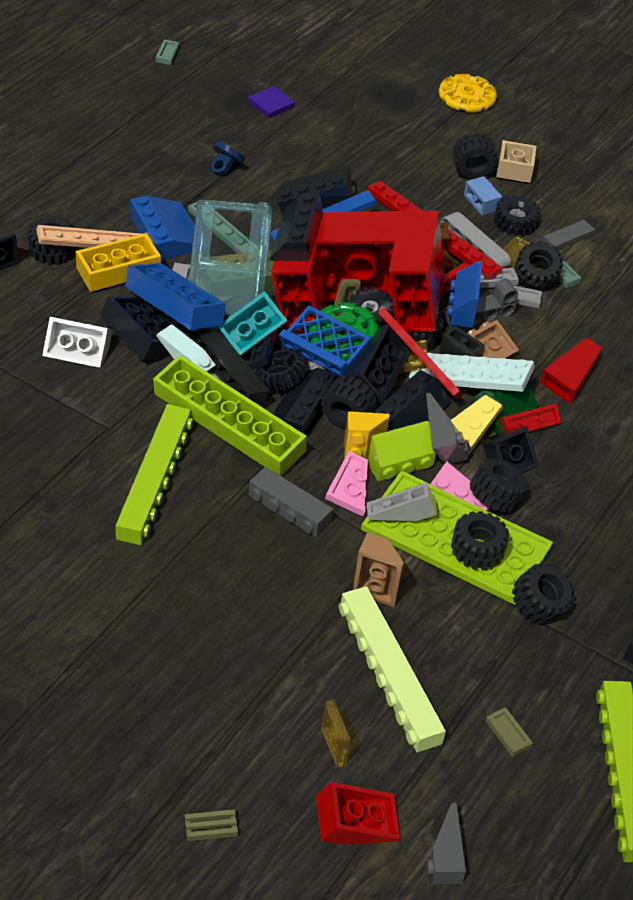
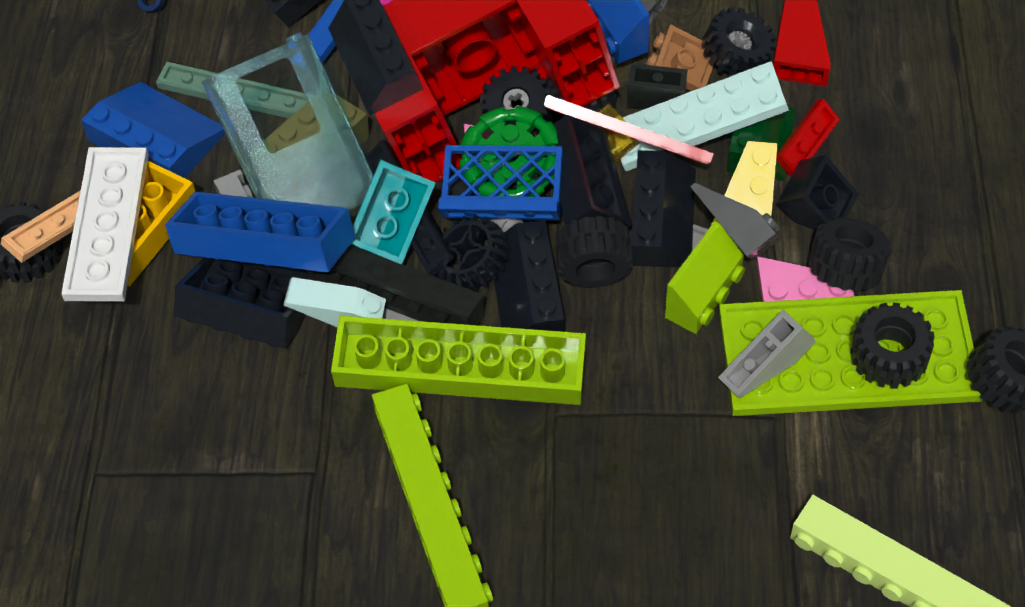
camera: 25 degrees left, 10 degrees up
white slope [42,317,113,368] -> none
dark grey brick [249,467,333,537] -> none
bright pink wing [325,451,368,516] -> none
olive tile [334,279,361,315] -> none
yellow slope [344,412,390,459] -> none
medium nougat slope [353,532,404,607] -> none
none -> white plate [61,147,149,301]
none -> black bush [701,7,777,77]

